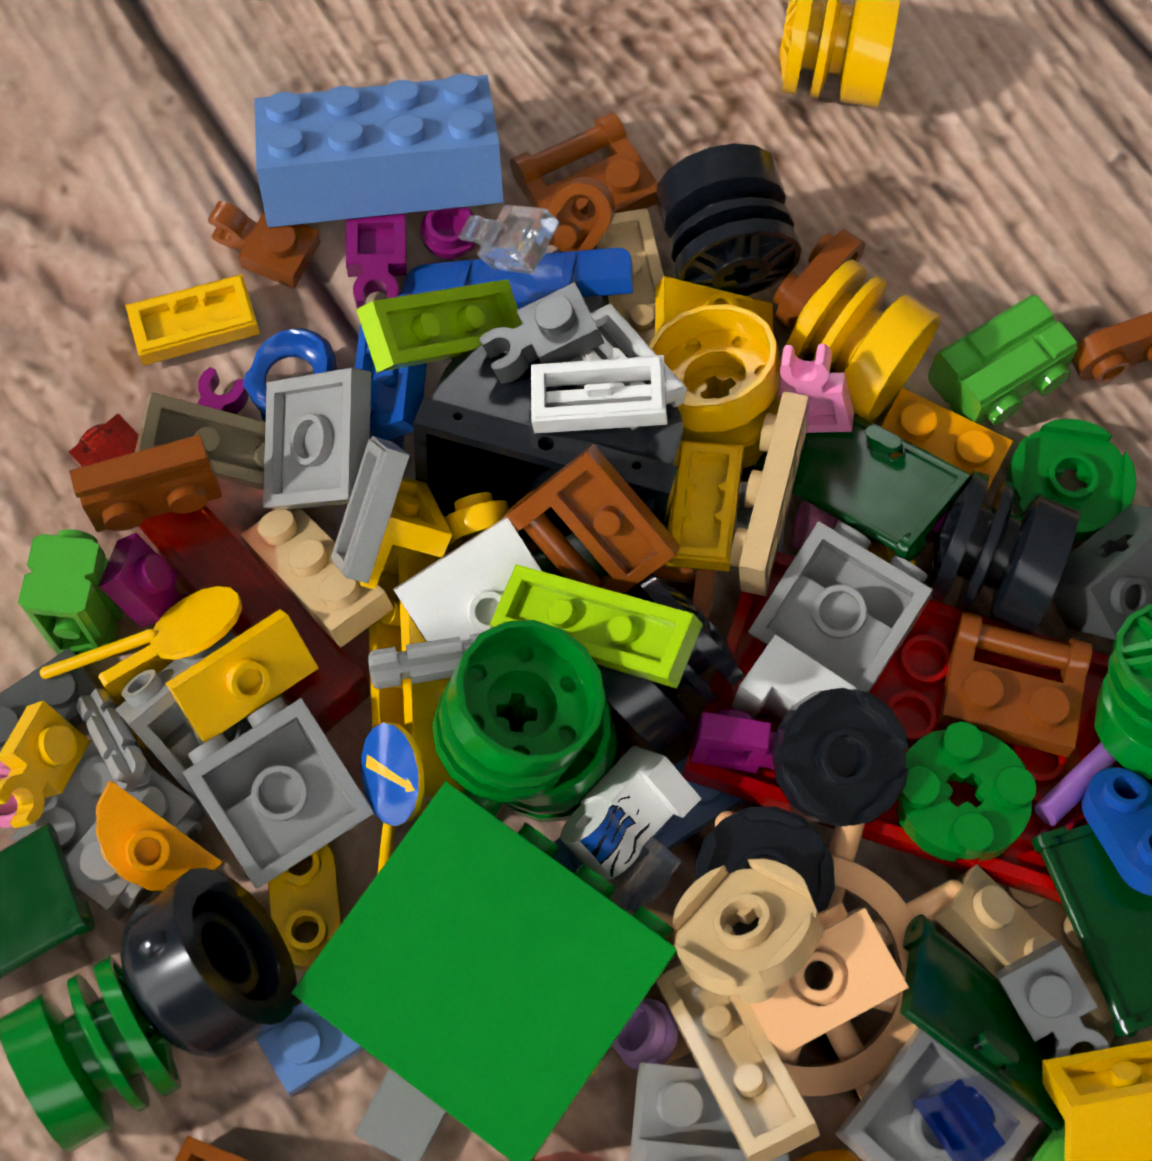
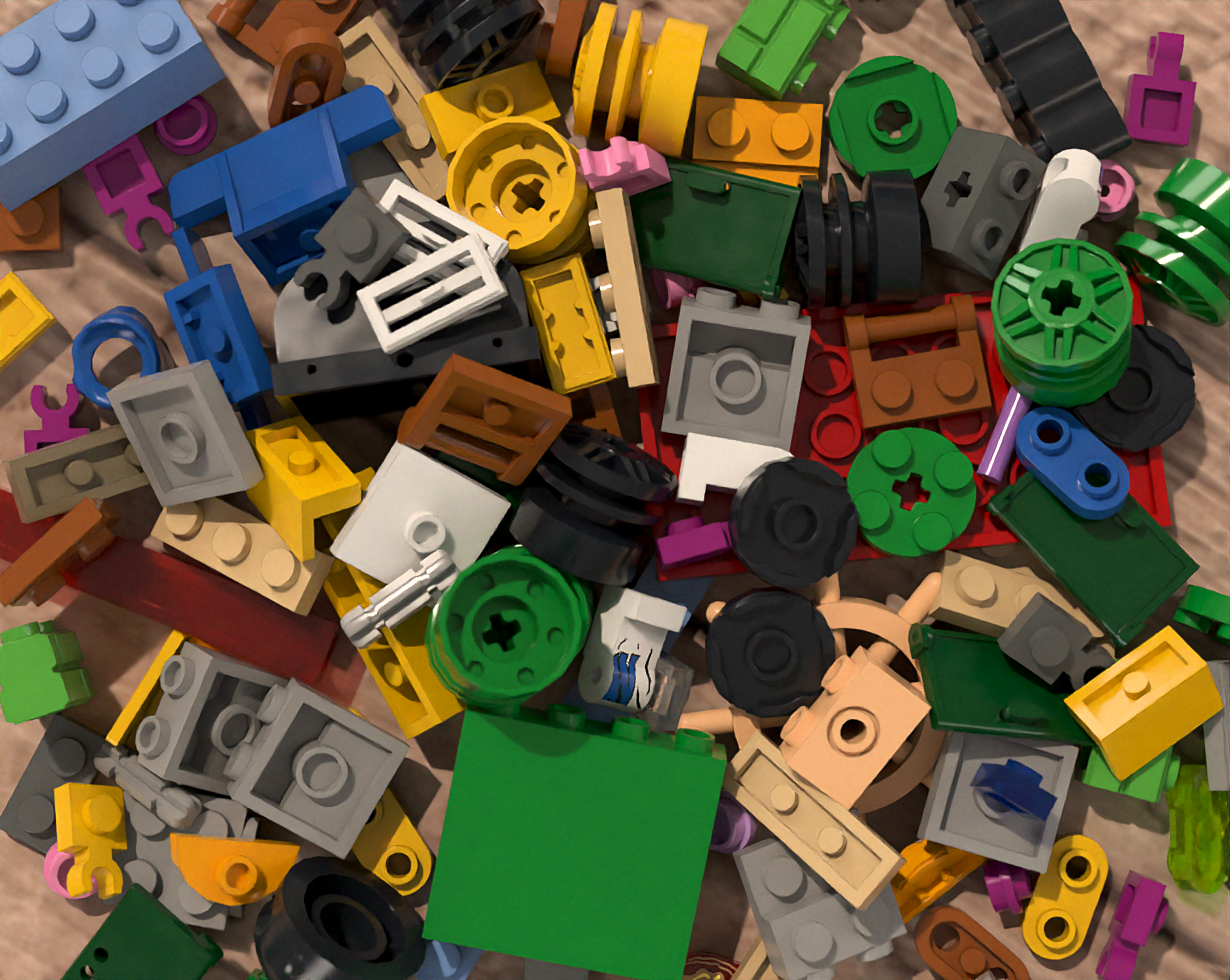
camera: 25 degrees left, 20 degrees up
yellow piece [40,586,242,679] -> none
magenta plate [98,533,189,628] -> none
yellow plate [165,609,319,743] -> none
light grey tile [331,436,410,583] -> none
lime plate [356,279,522,373] -> none
blue piece [361,722,424,873] -> none
yellow plate [445,492,509,552] -> none
clear plate [458,205,560,274] -> none
lime plate [489,564,703,688] -> none
tan plate [673,859,824,1004] -> none

